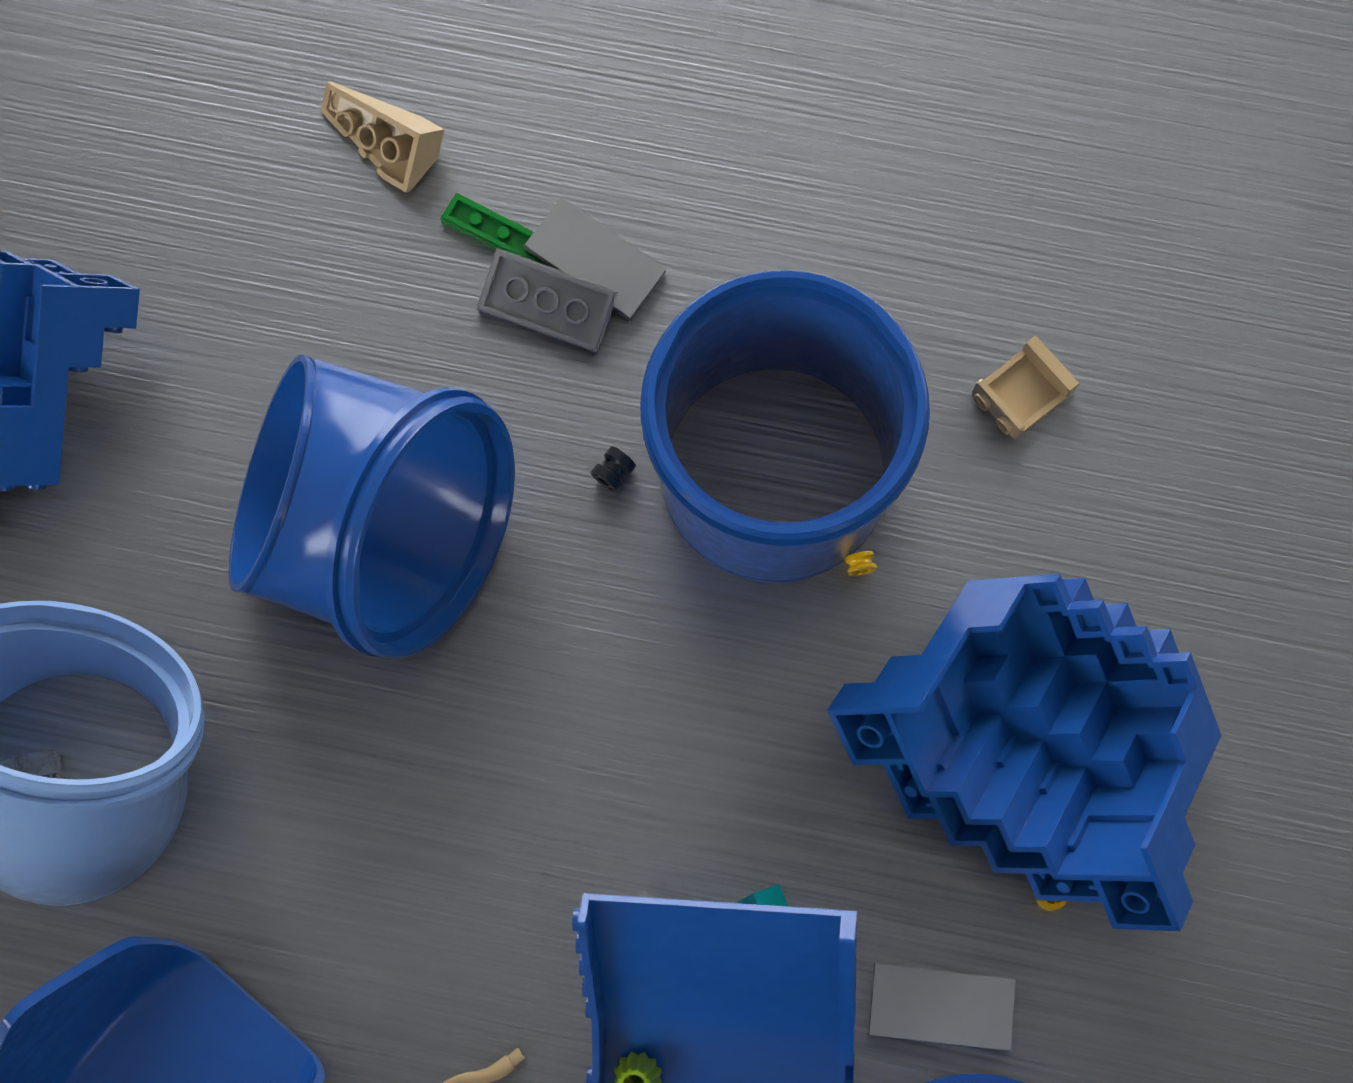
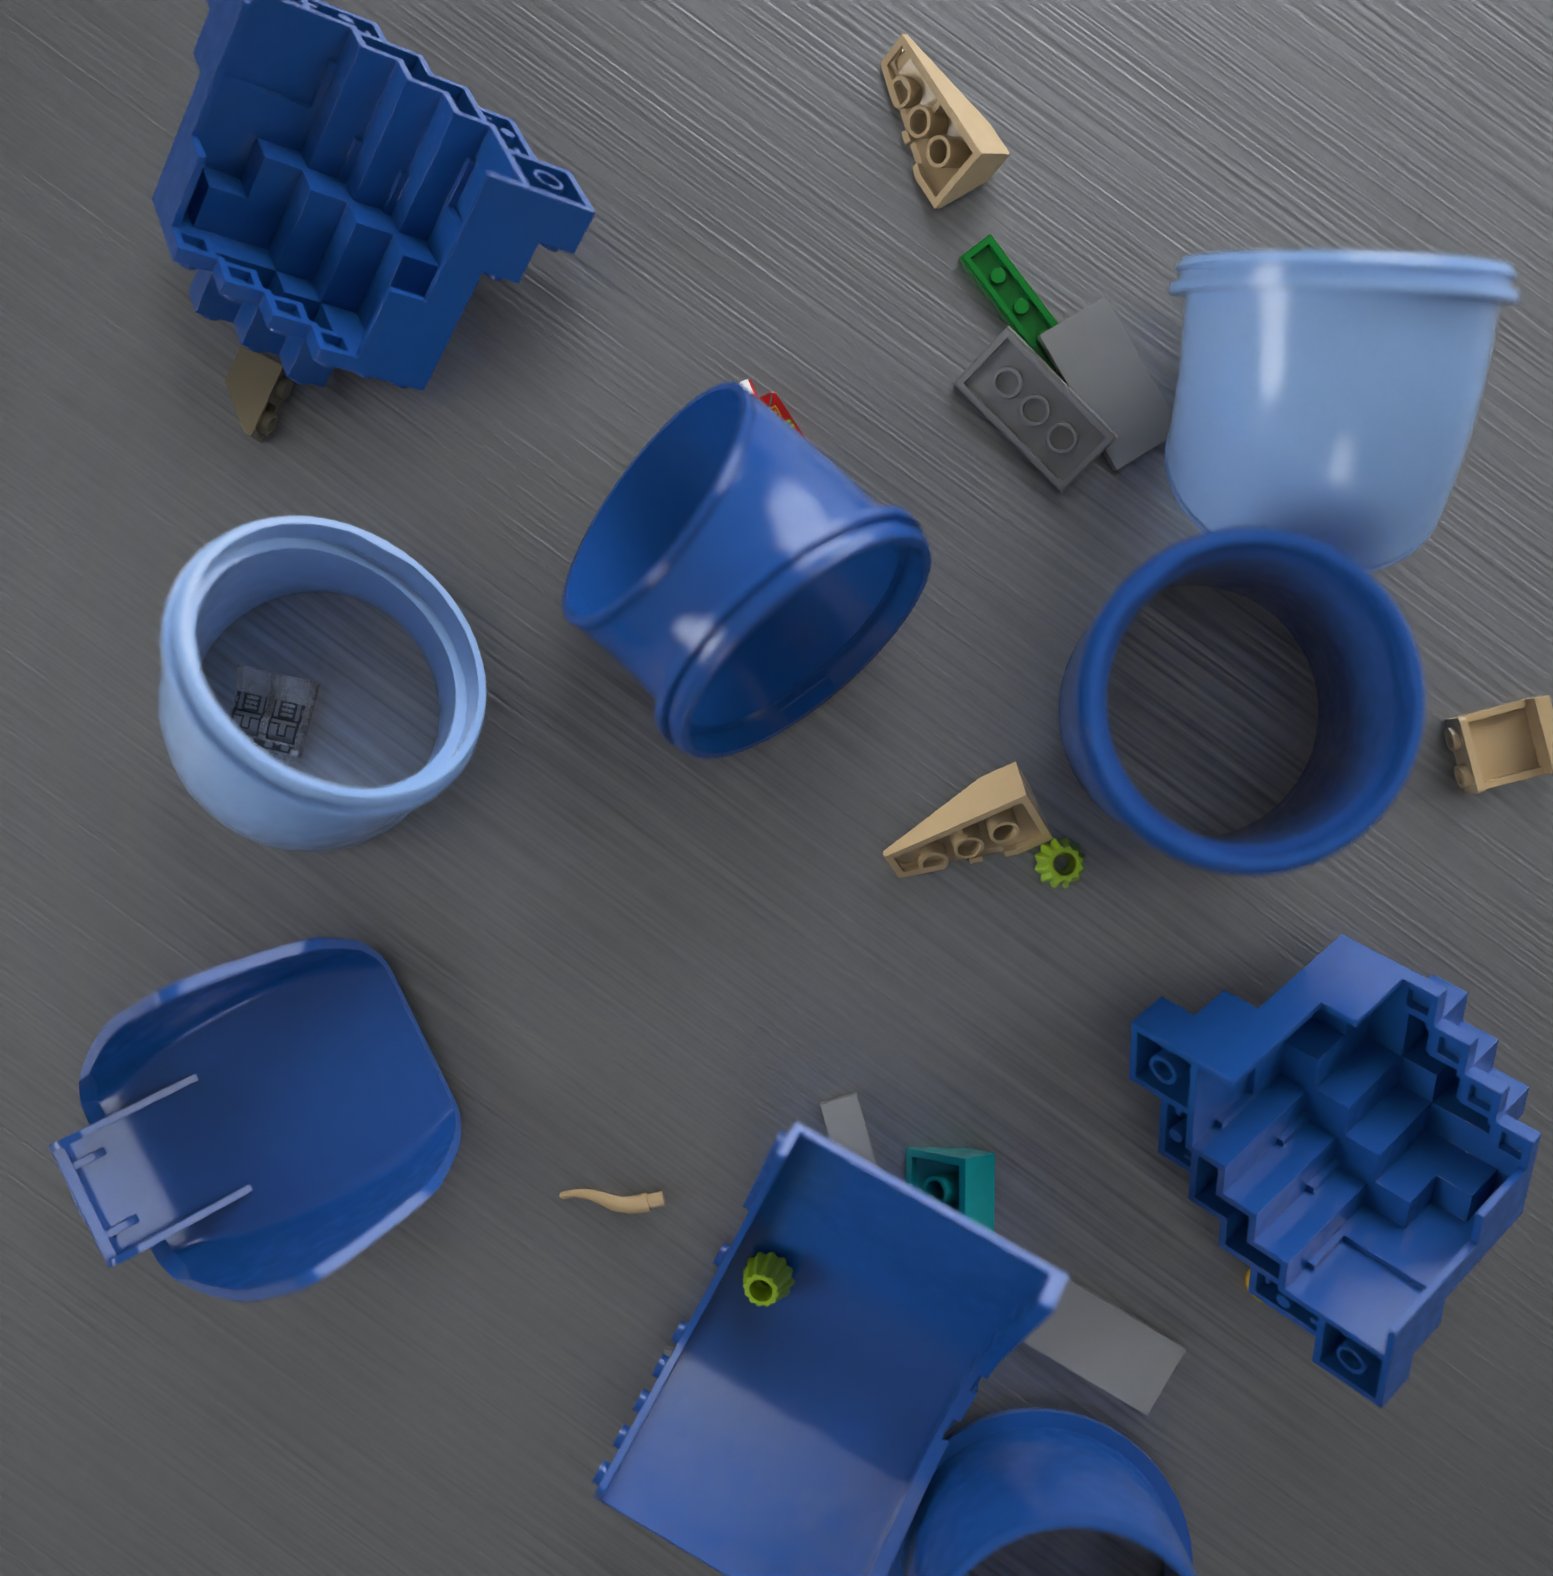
camera: 25 degrees right, 15 degrees up
black wheel [590,446,636,492] -> none
none -> tan wedge [883,762,1053,878]
none -> lime piece [1035,837,1087,888]
none -> light blue piece [1164,250,1520,573]

